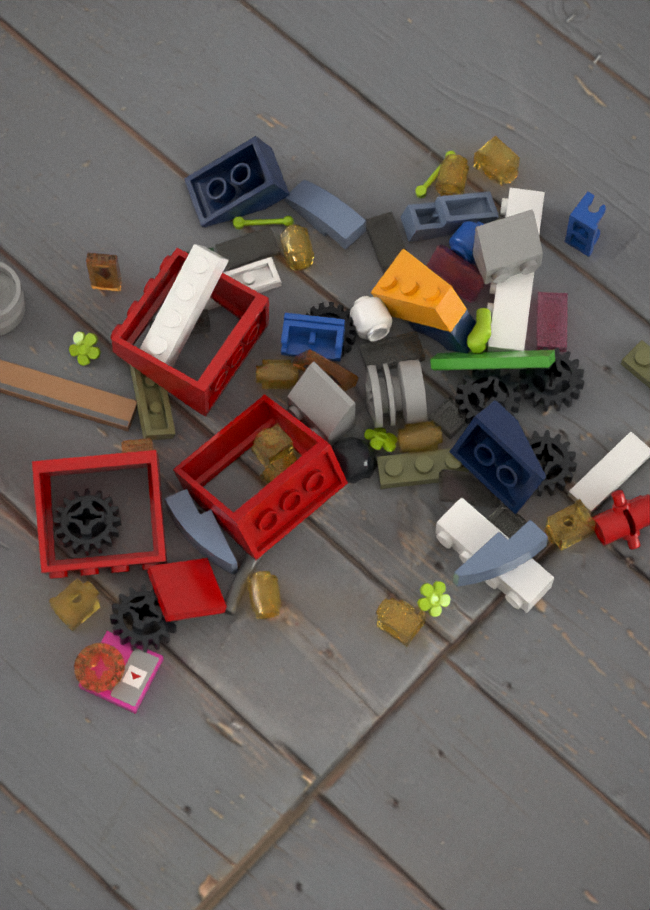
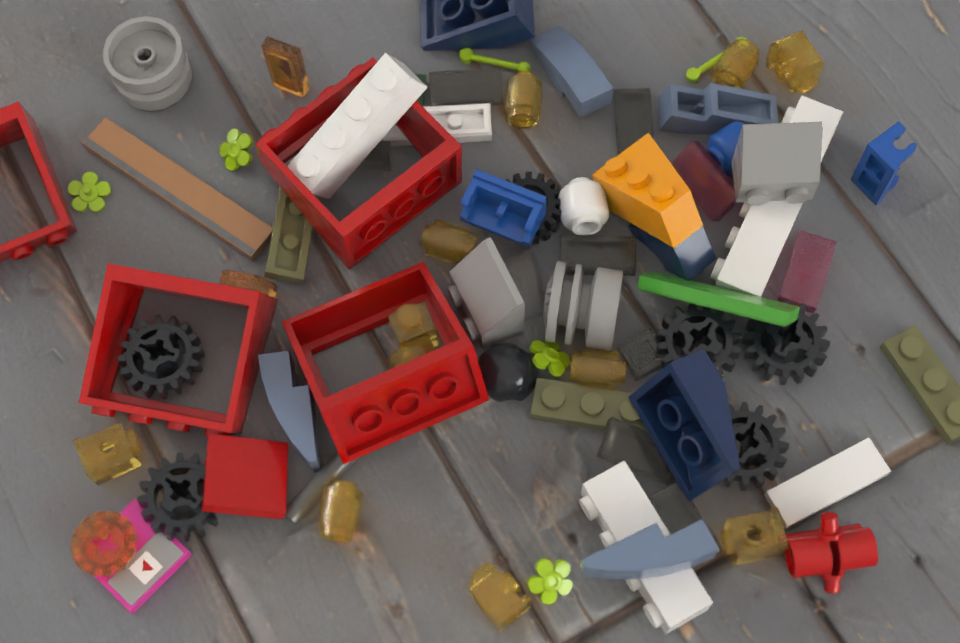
camera: 20 degrees right, 0 degrees up
clear orange tile [292,349,359,391] -> none
lime arm [467,308,491,354] -> none

